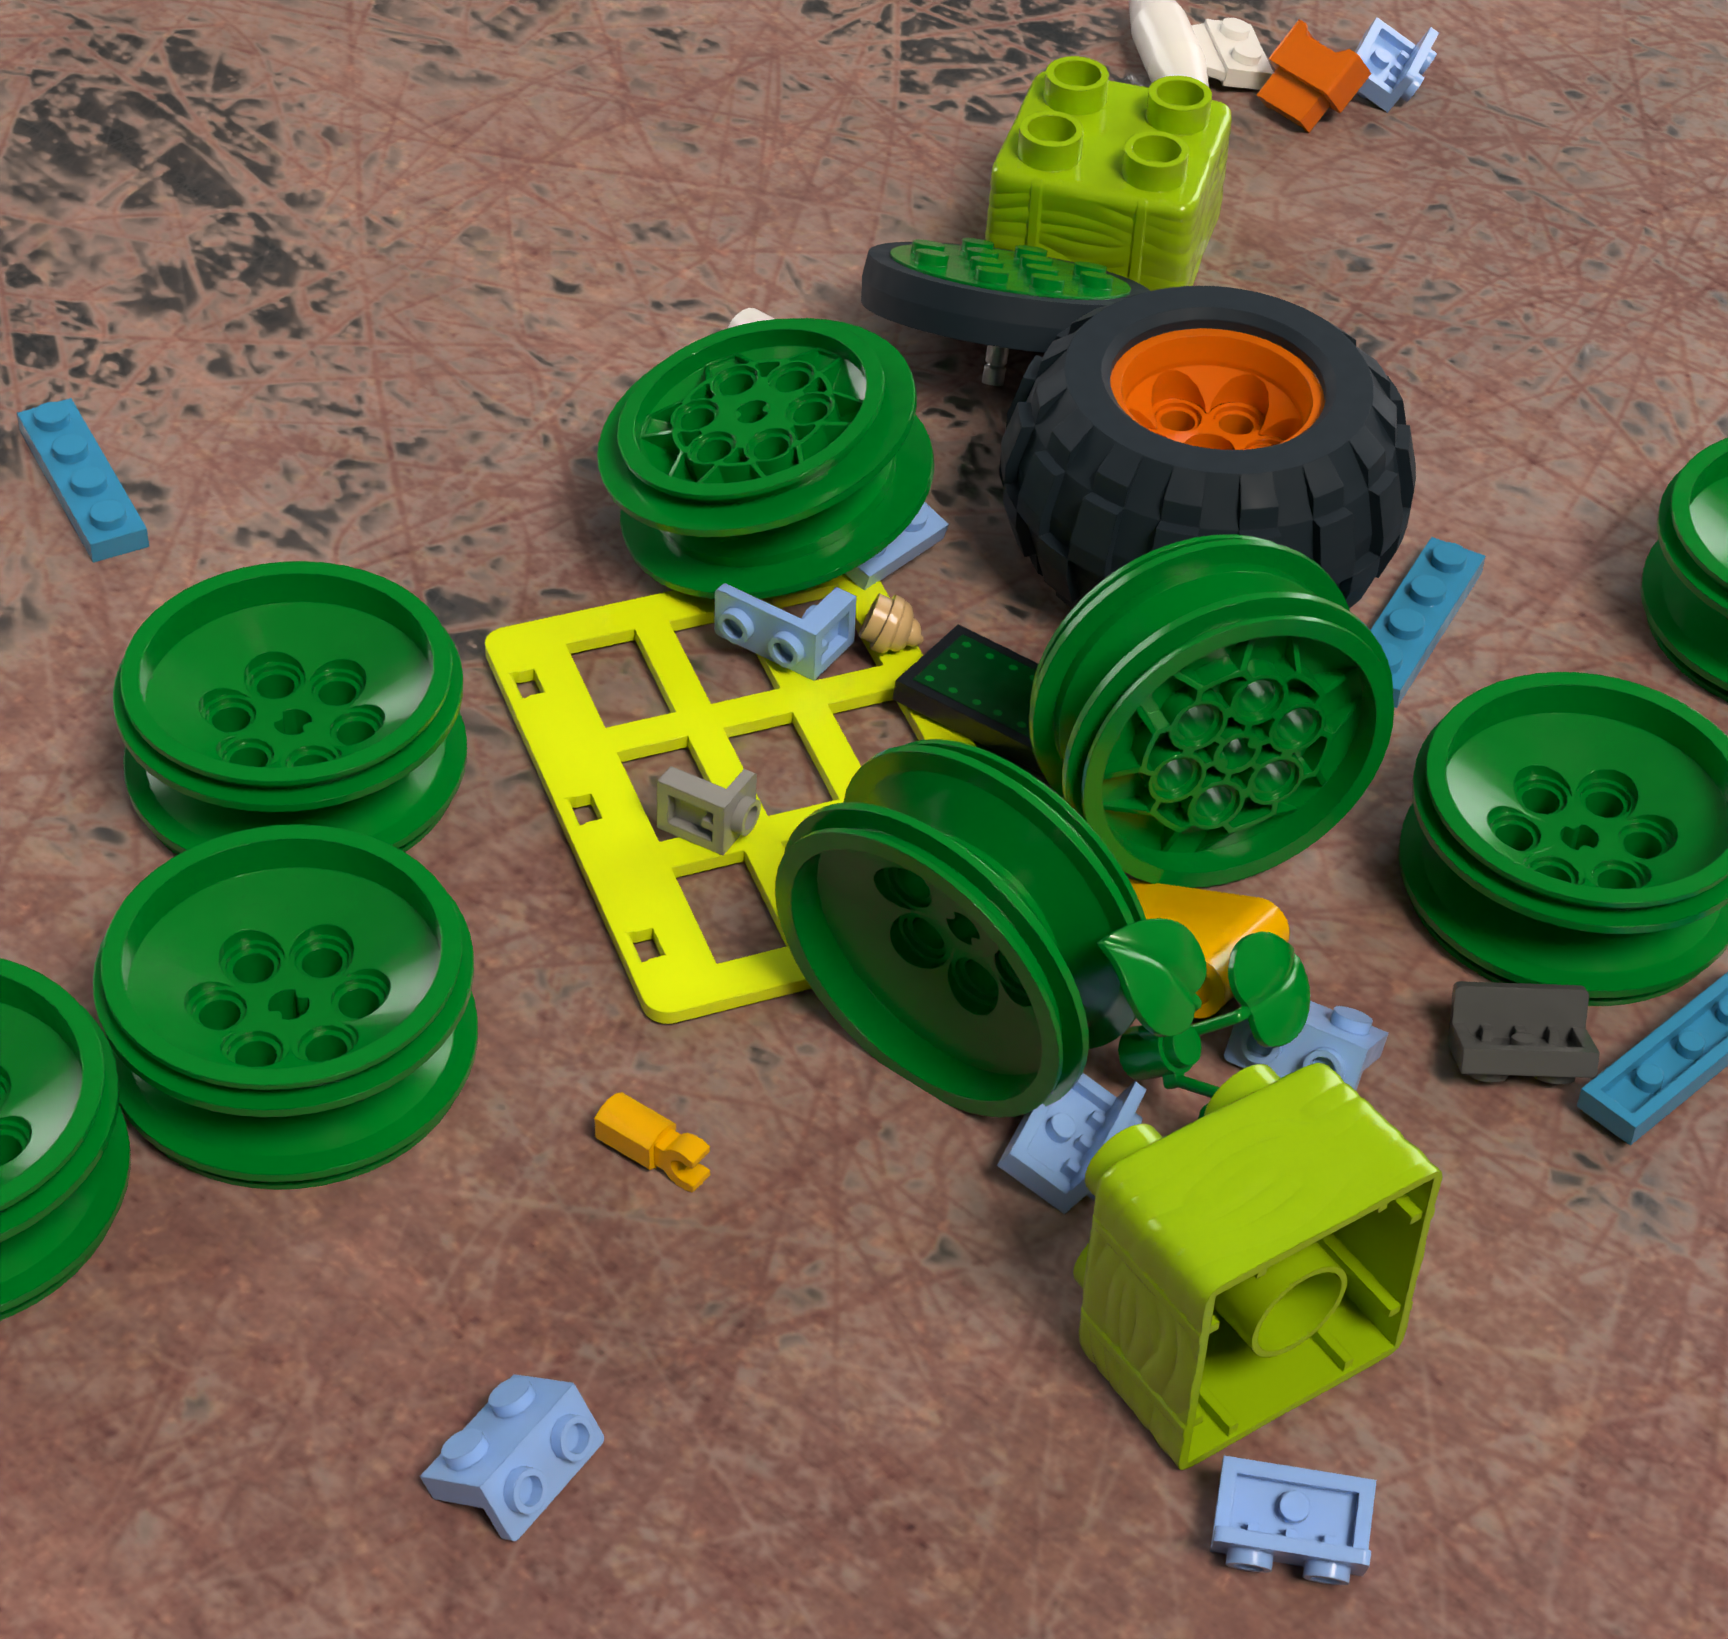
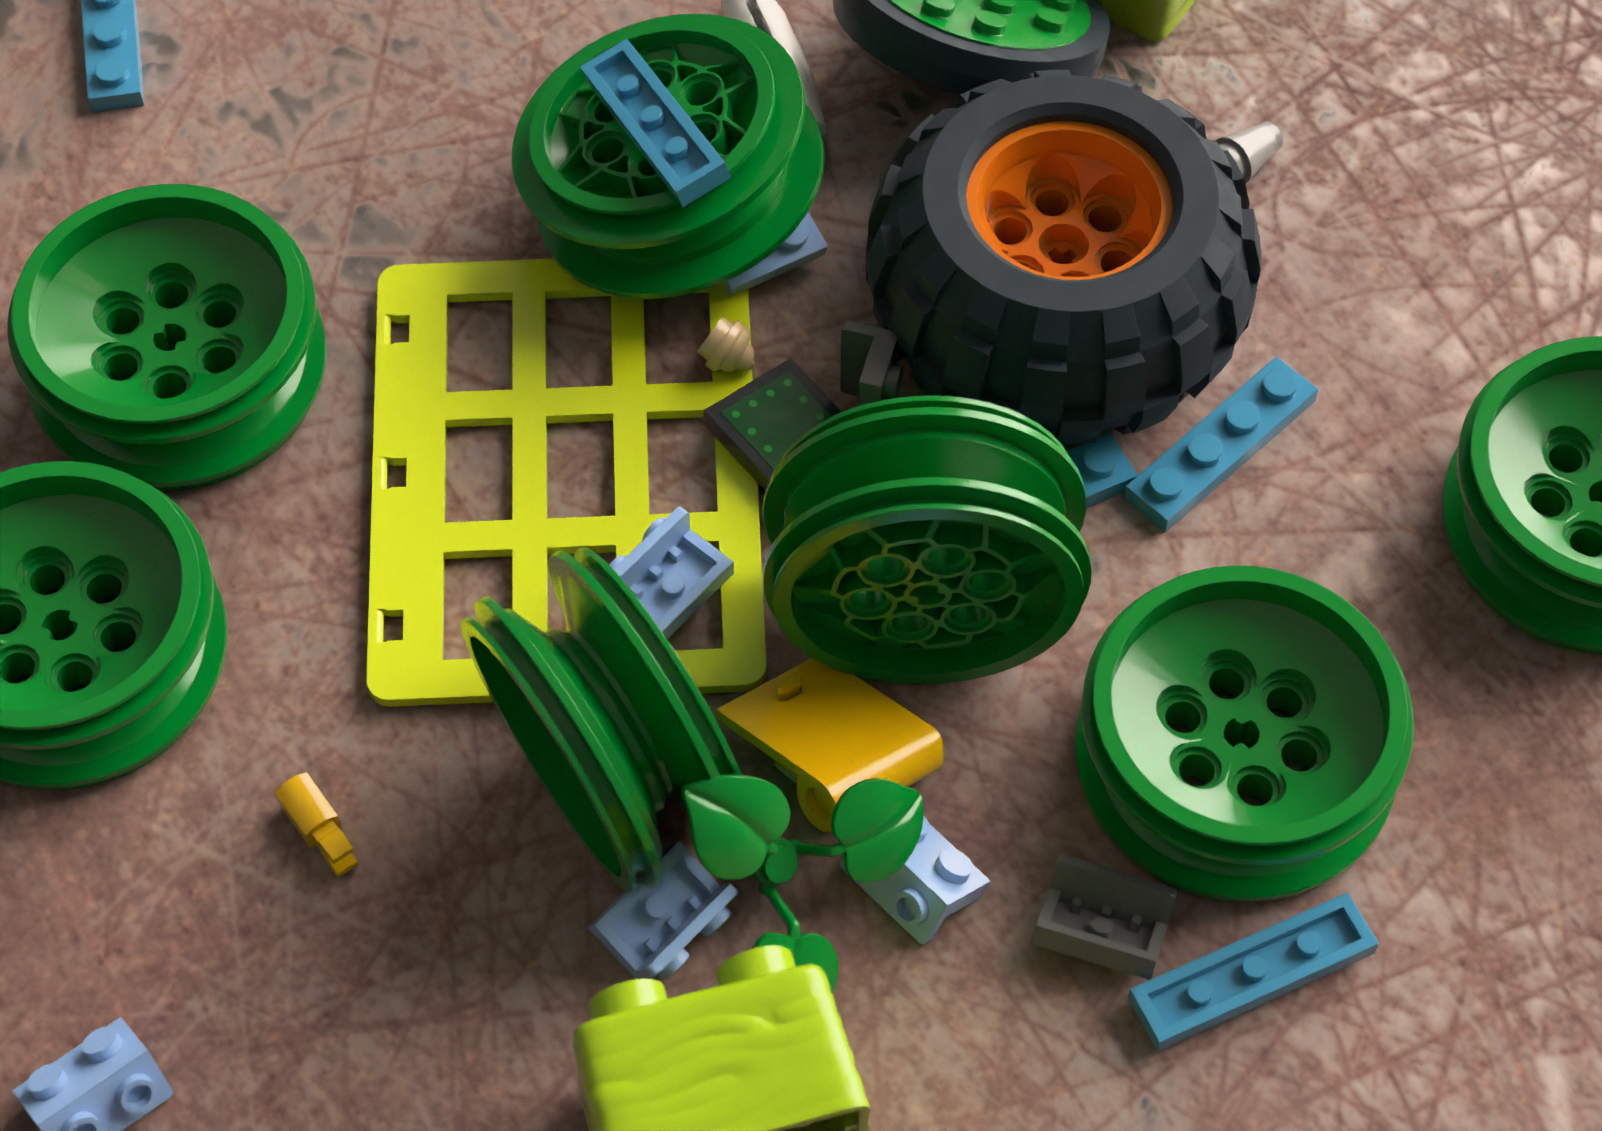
camera: 20 degrees right, 15 degrees up
light grey bracket [657,766,761,855] -> none
light blue bracket [714,583,857,681] -> none
none -> dark azure plate [580,39,732,207]
none -> dark grey bracket [840,321,904,406]

